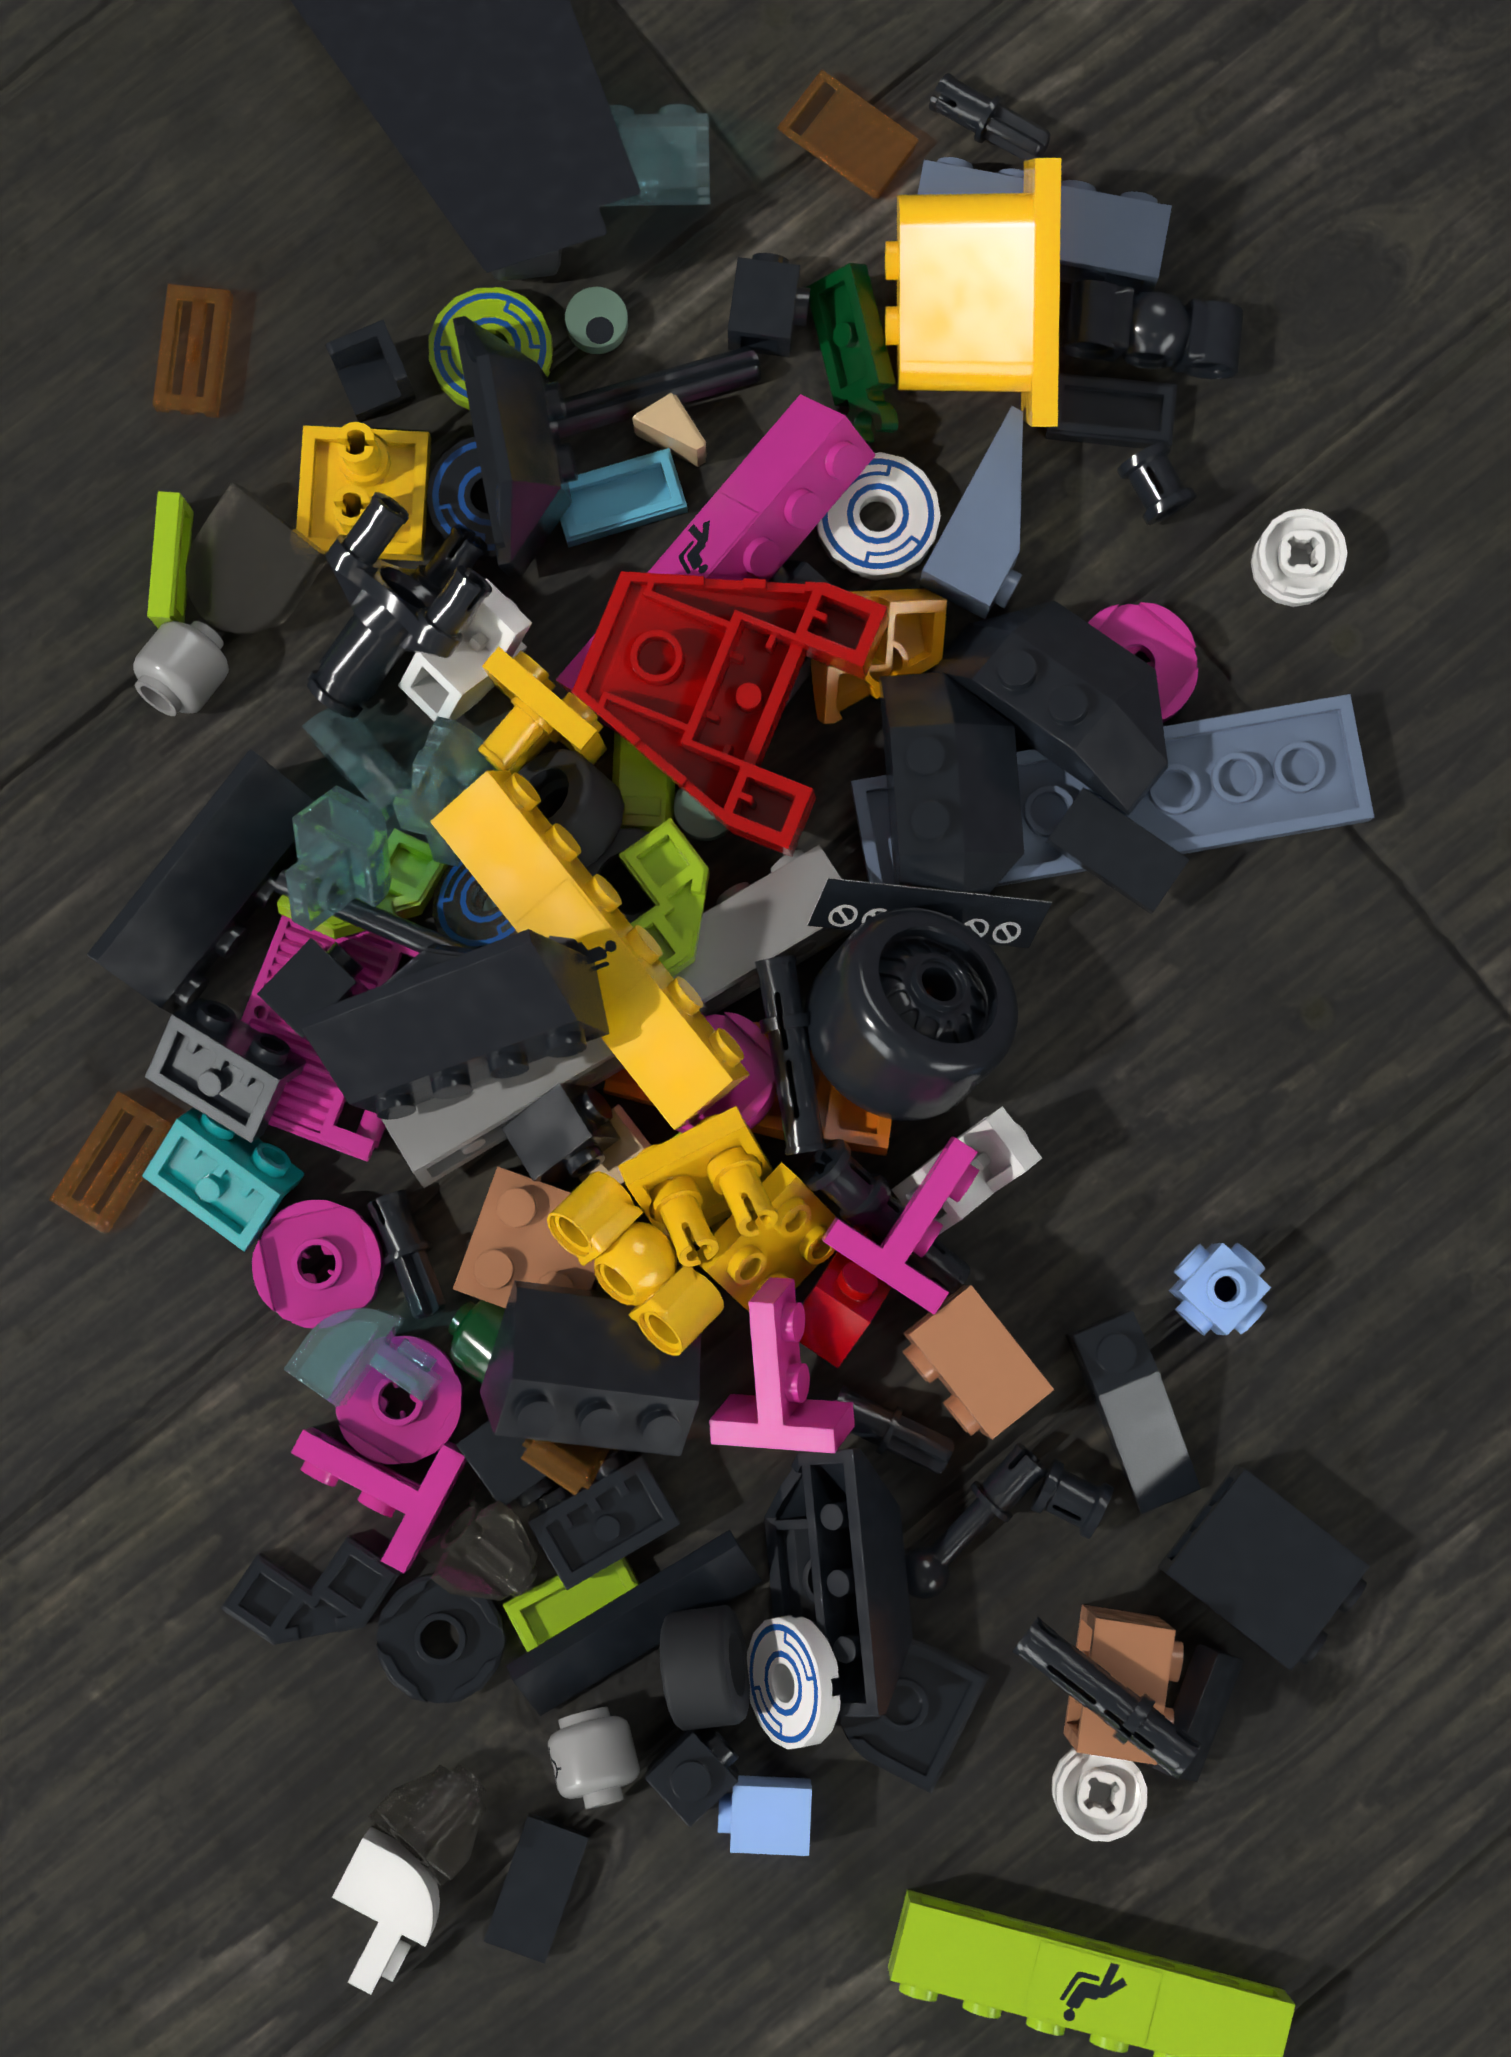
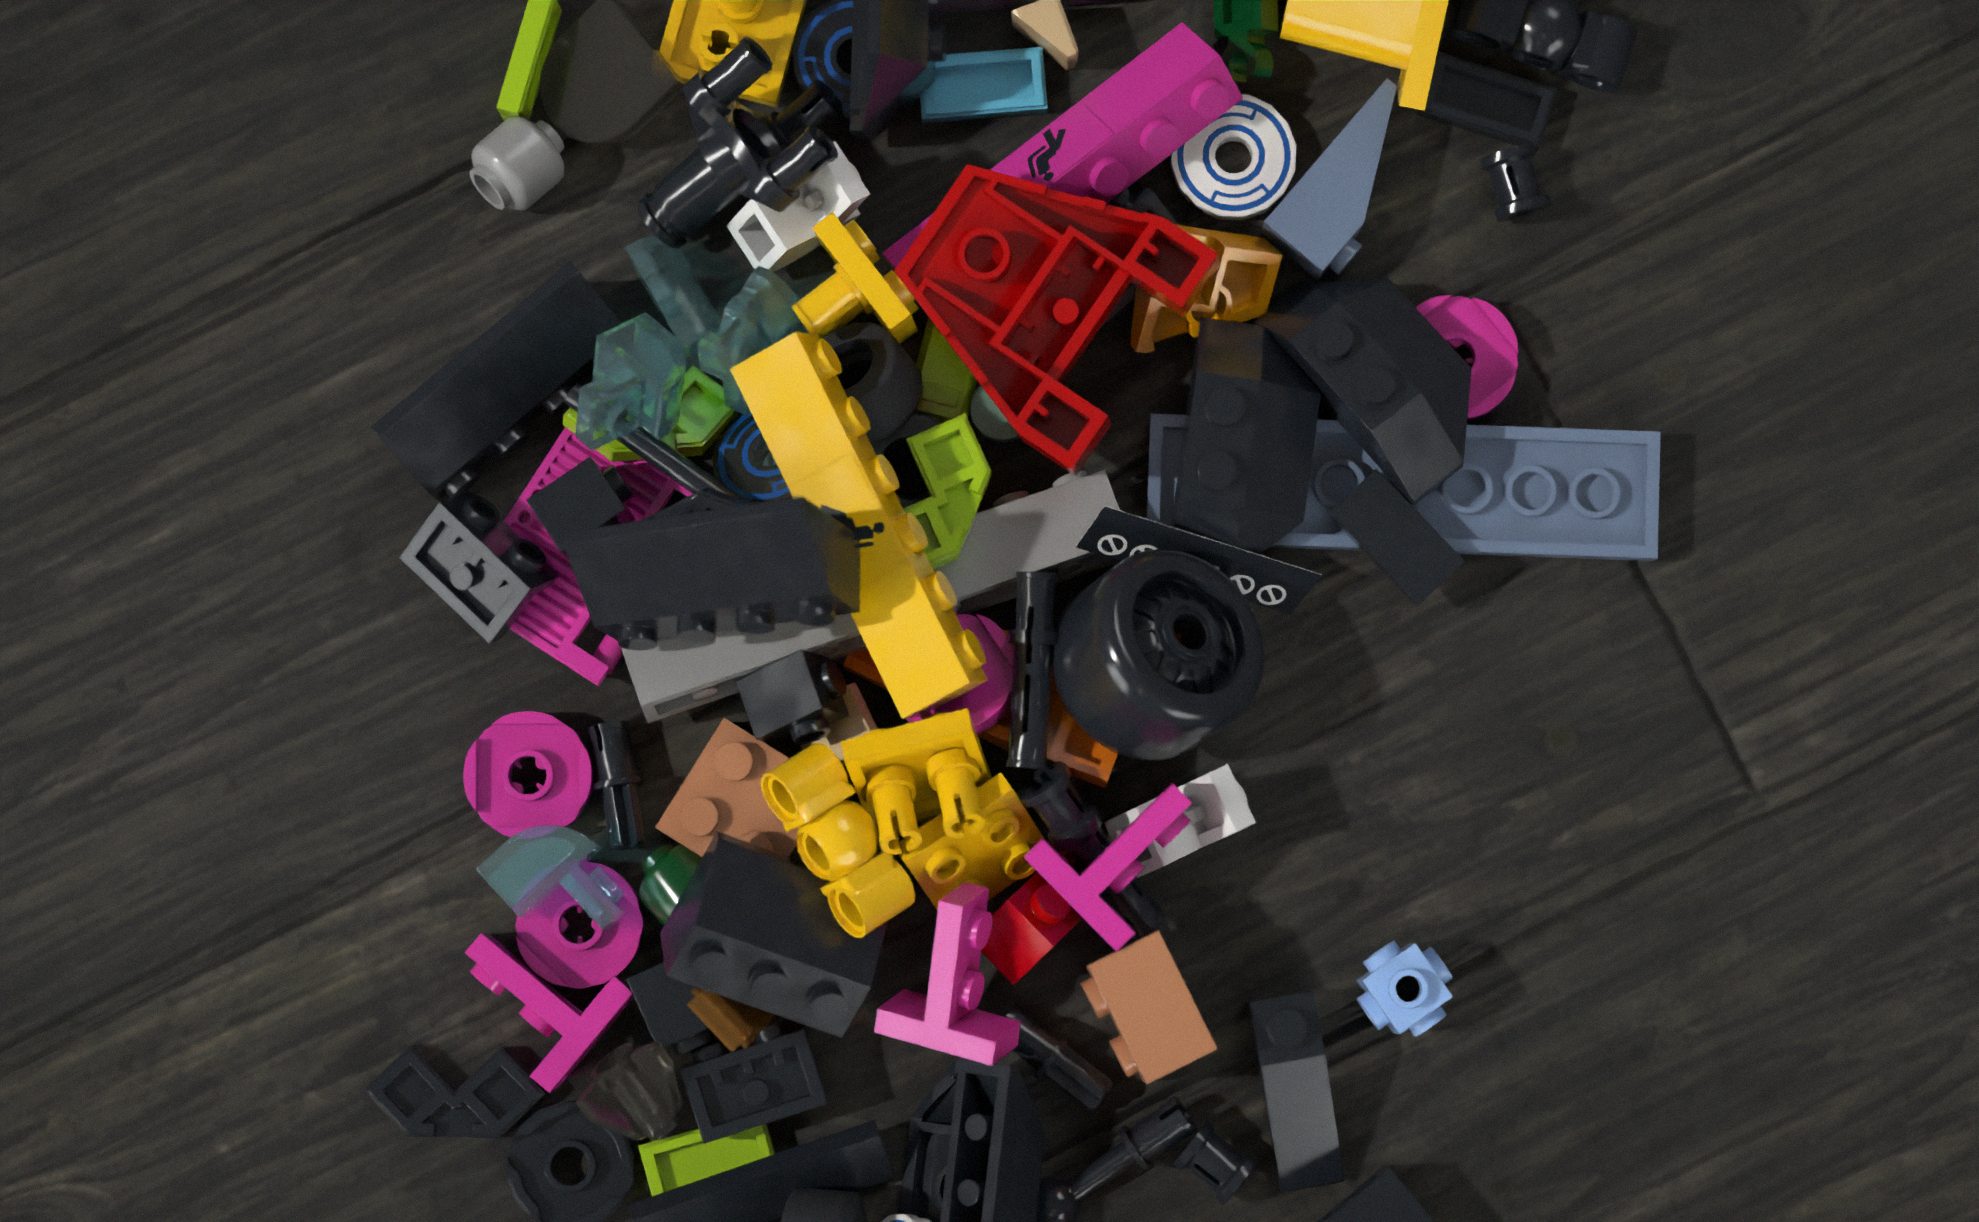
camera: 15 degrees right, 0 degrees up
clear orange tile [49,1091,173,1234] -> none
teal bracket [142,1107,304,1252] -> none
white wheel [1251,508,1347,607] -> none

